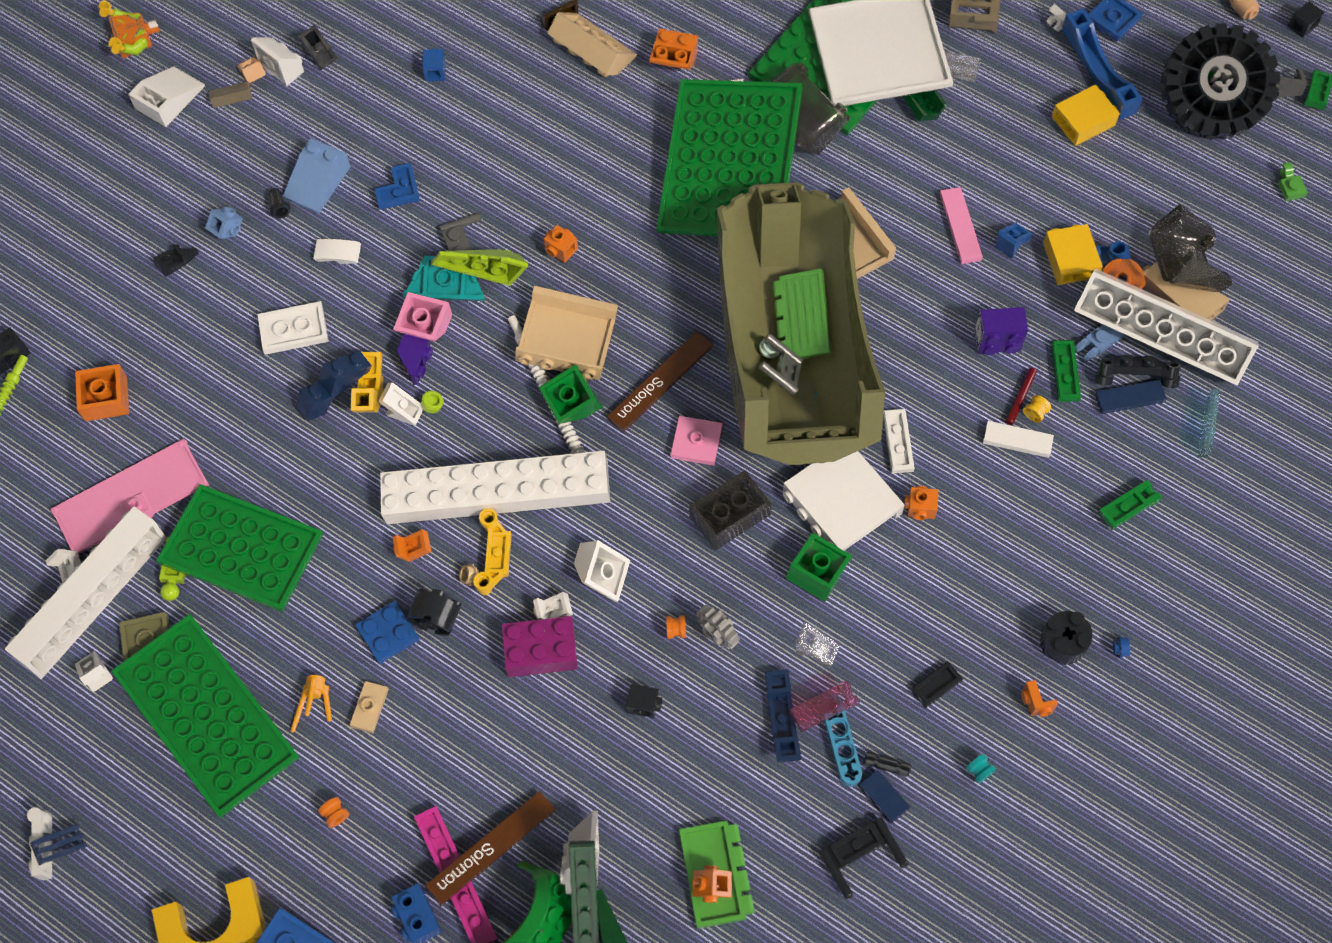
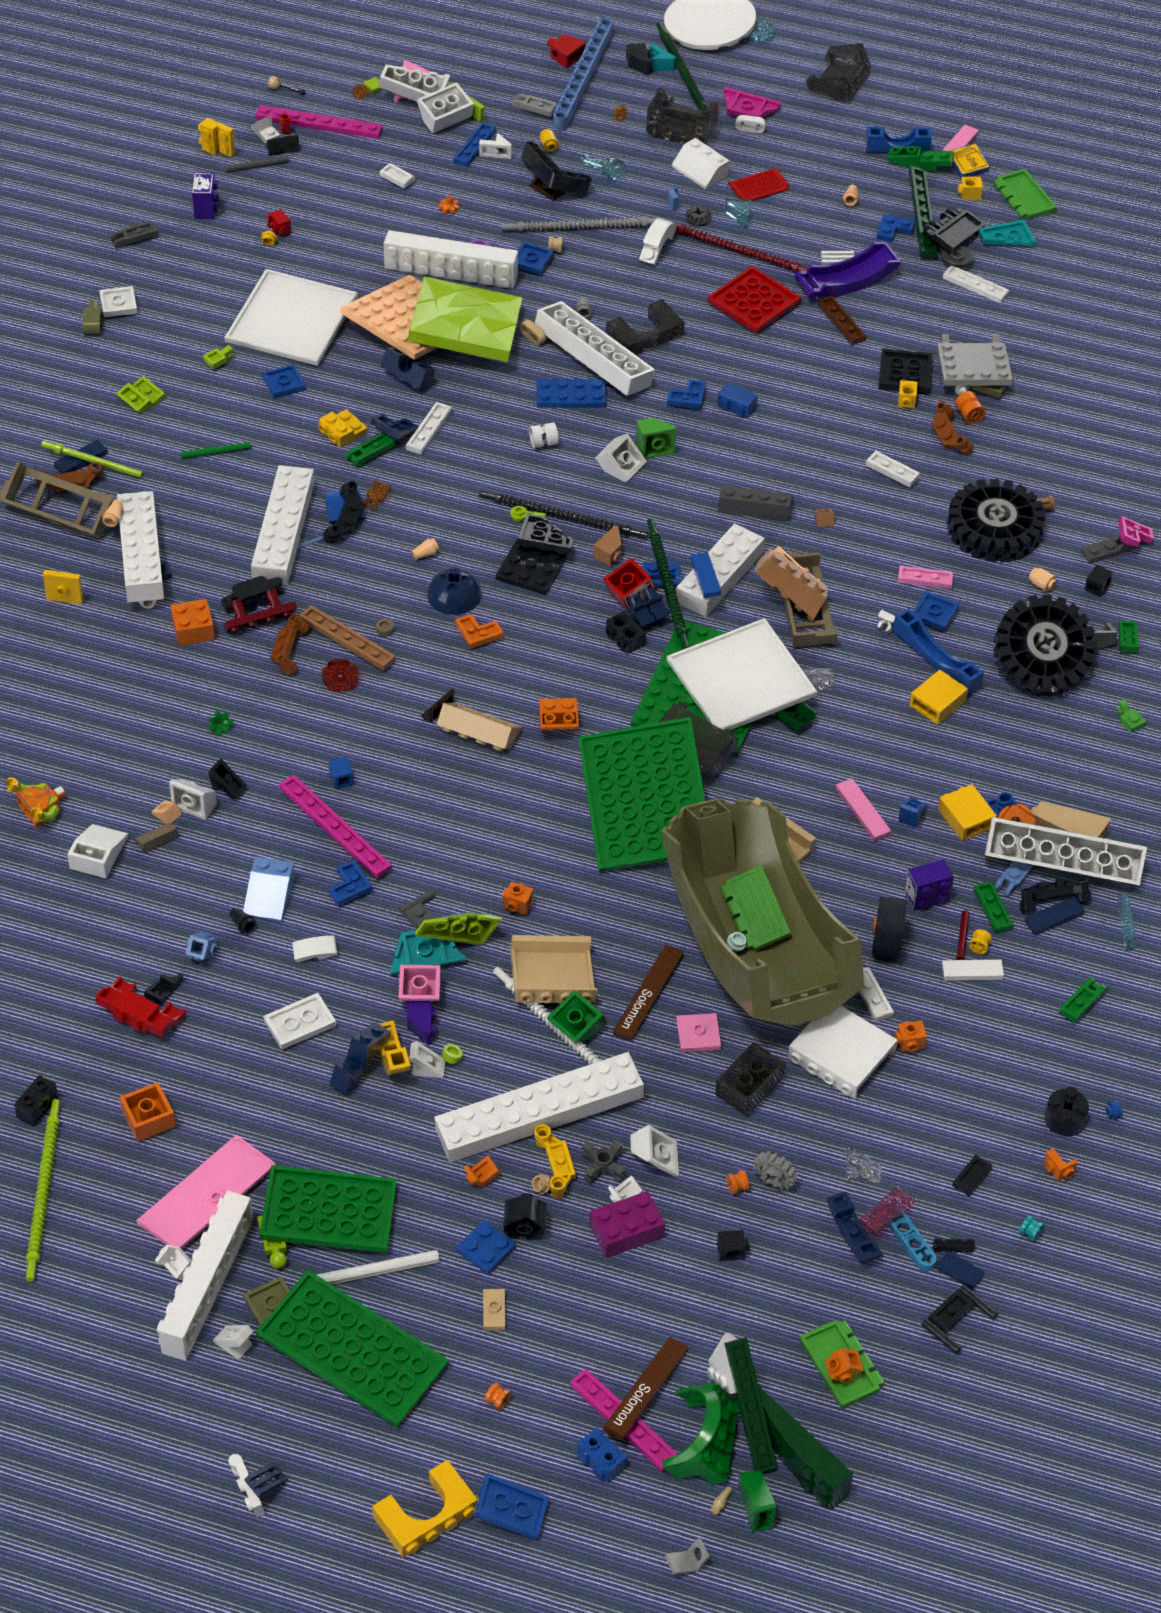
camera: 20 degrees left, 15 degrees down
light orange plant [291,675,332,732] -> none
dark grey plate [758,333,803,395] -> none
green slope [786,533,852,602] -> none
clear smoke windscreen [1149,204,1233,293] -> none
none -> red bracket [95,976,187,1038]
none -> dark pink plate [279,775,392,879]
none -> white axle [317,1250,439,1285]
none -> dark grey pin [582,1140,626,1183]
none -> black wheel [871,897,907,958]

